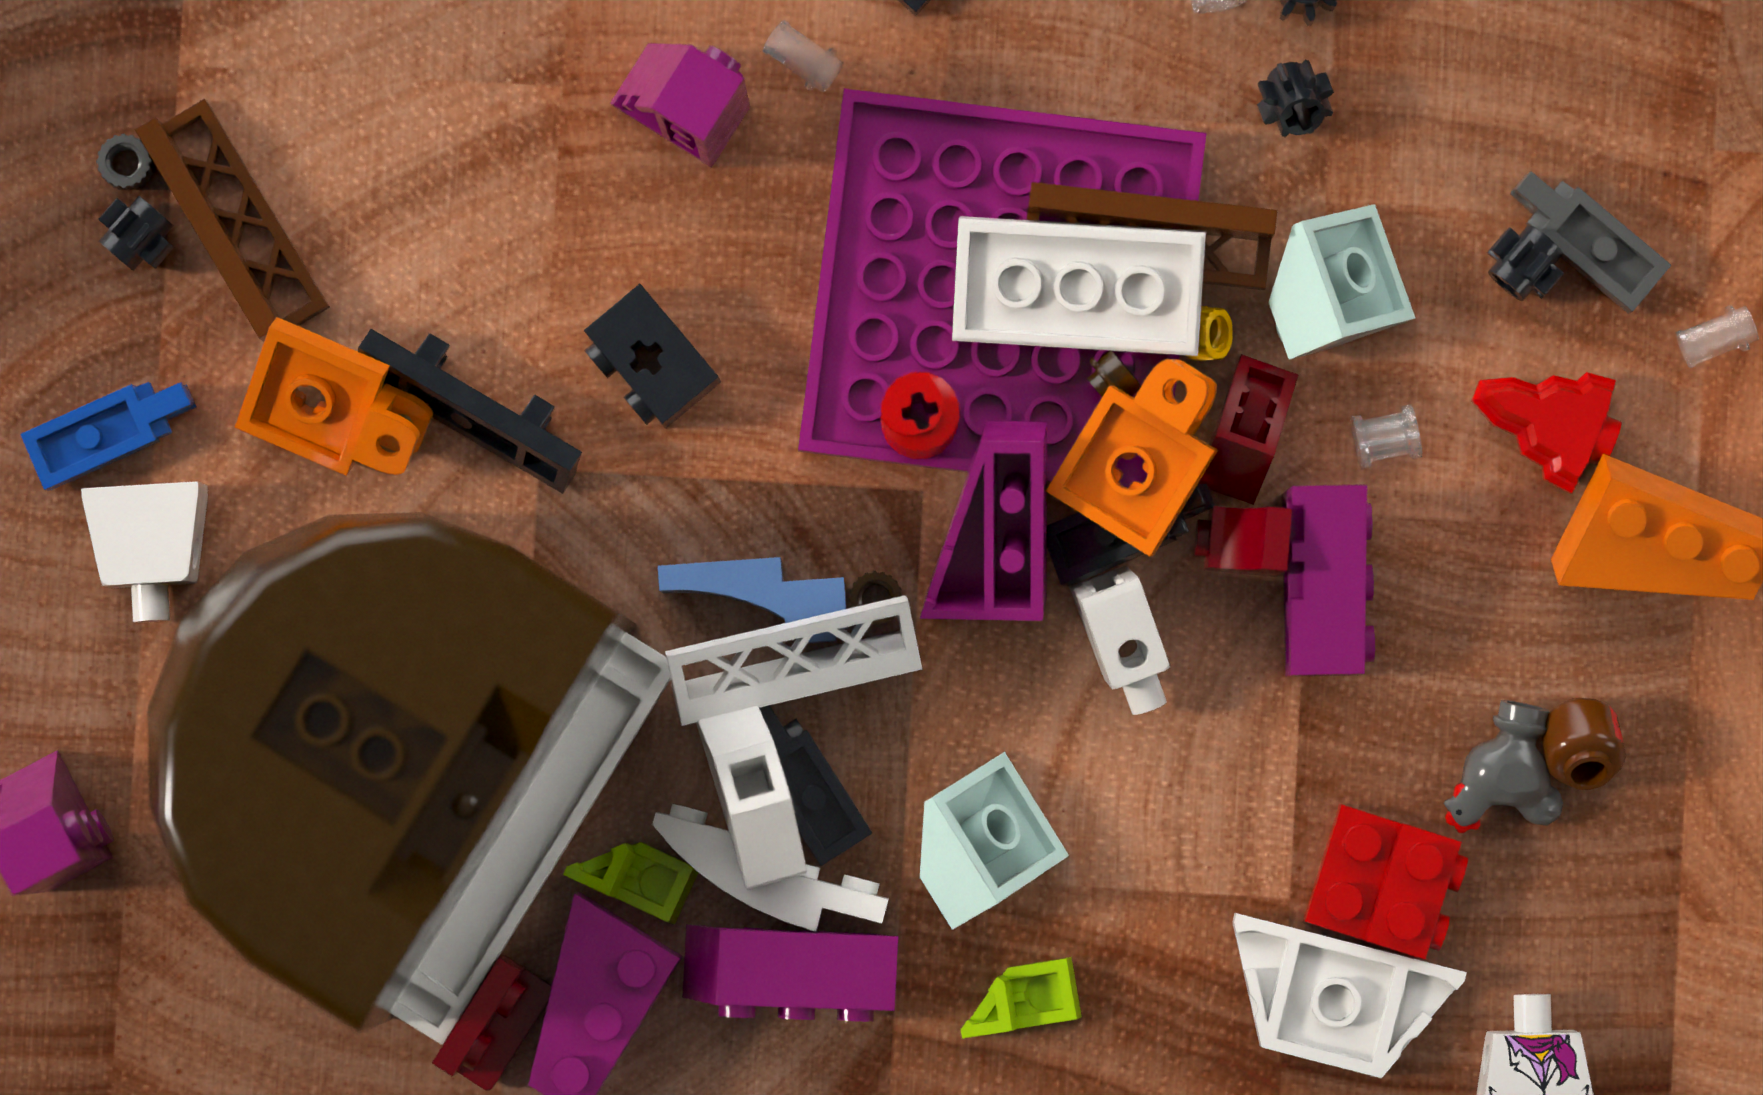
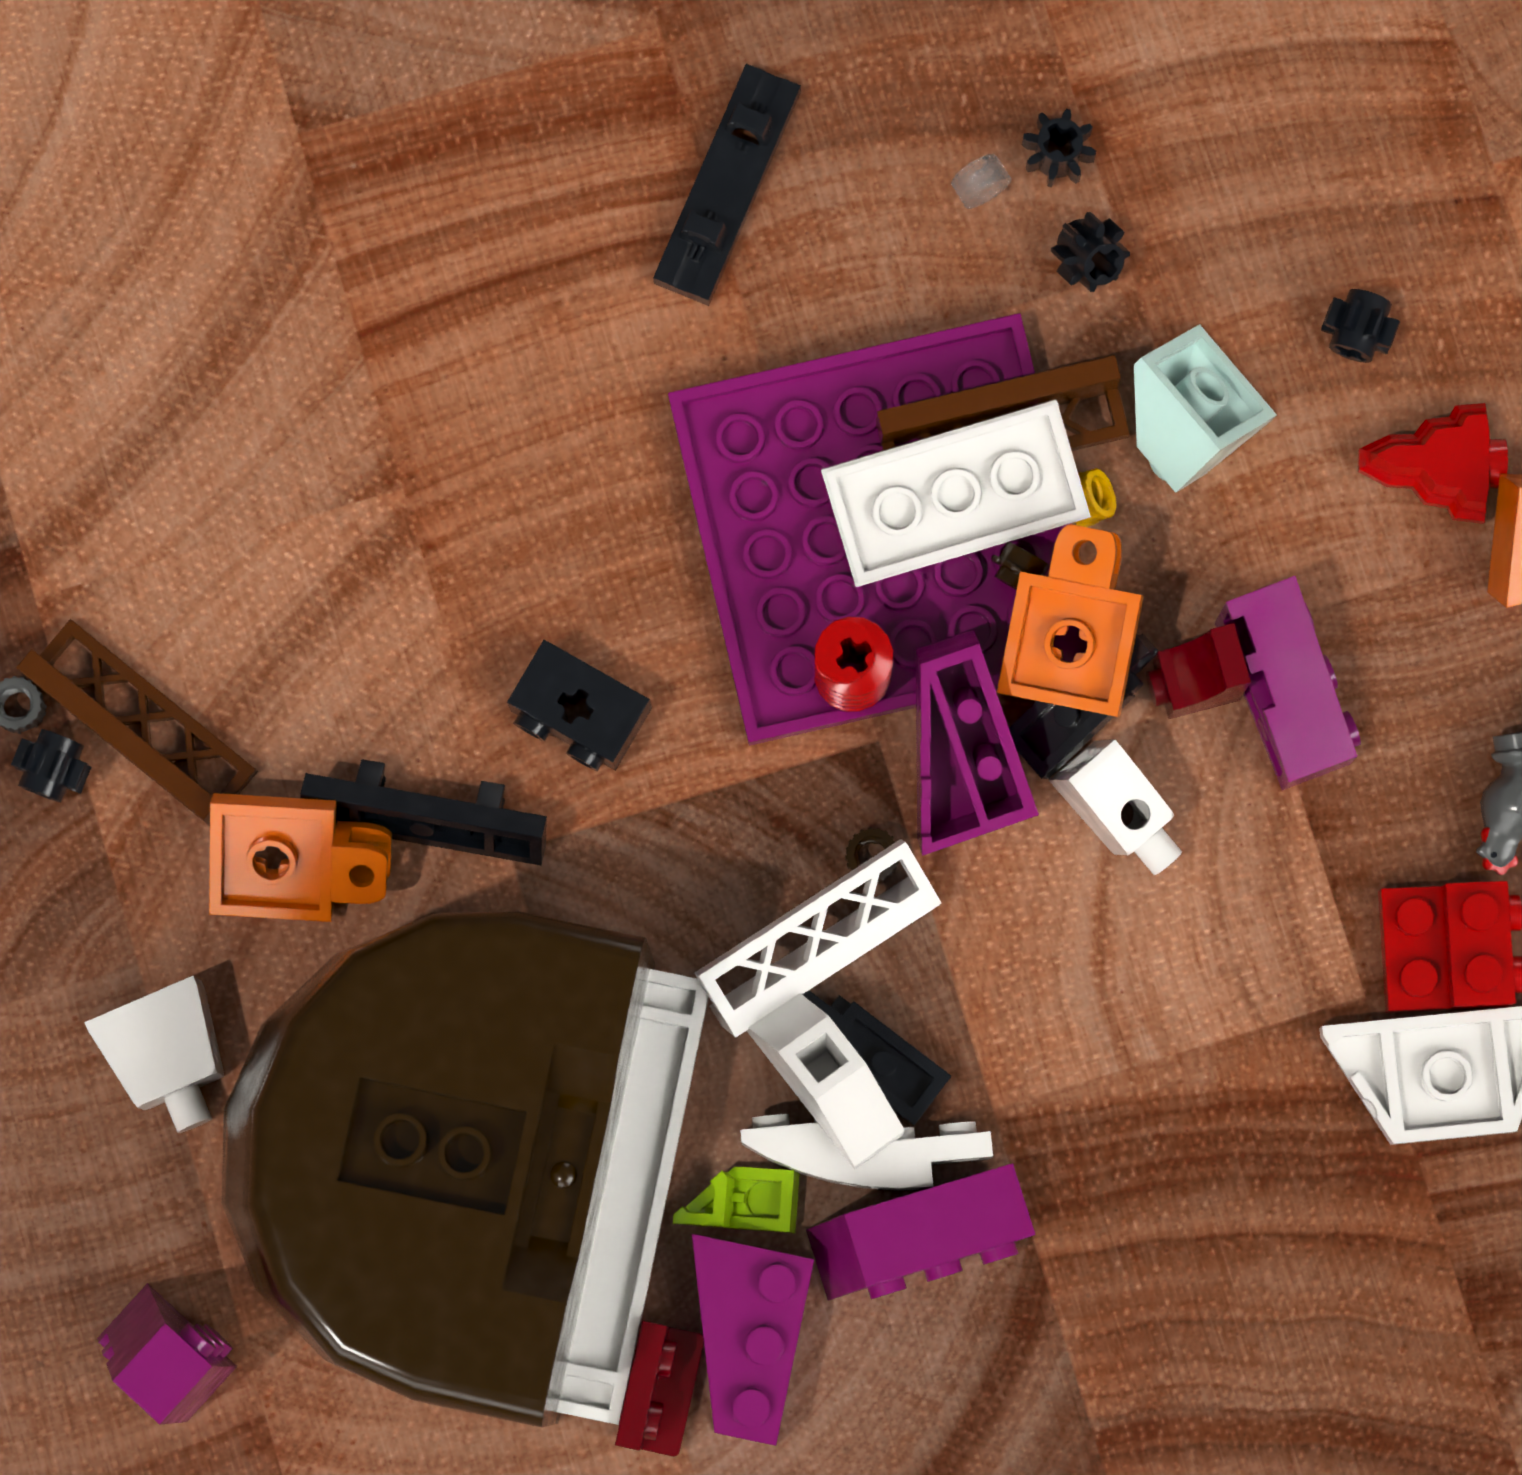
camera: 20 degrees left, 5 degrees down
blue hinge [20,382,196,491] -> none
magenta wedge [610,43,750,168] -> none
medium blue slope [658,557,848,643] -> none
clear pin [762,20,843,92] -> none
light aqua slope [920,752,1069,930] -> none
lime slope [961,957,1082,1039] -> none
dark red arch [1199,354,1299,505] -> none
clear bush [1350,404,1422,469] -> none
dark grey hinge [1510,171,1671,314] -> none

